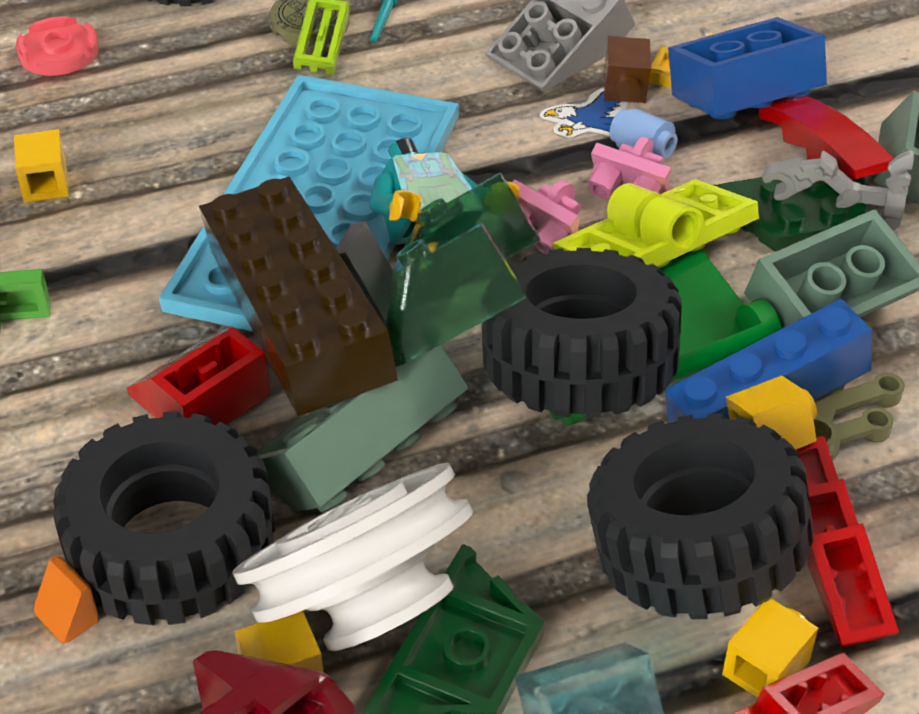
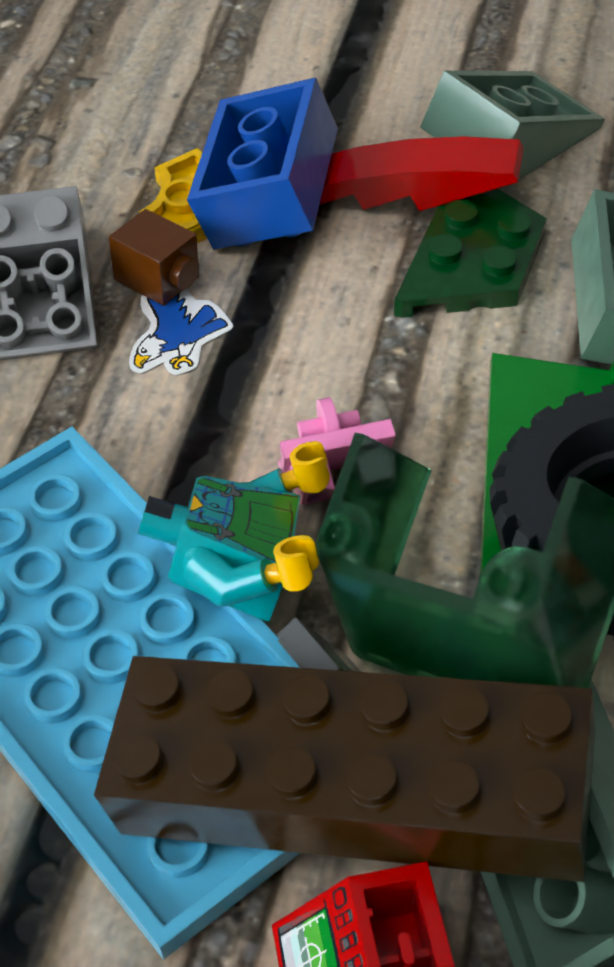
camera: 55 degrees left, 5 degrees up
neon yellow plate [553,179,759,268] -> none
bright pink hips [589,137,673,200] -> none
light blue brick [610,108,677,158] -> none
light grey piece [762,150,914,237] -> none

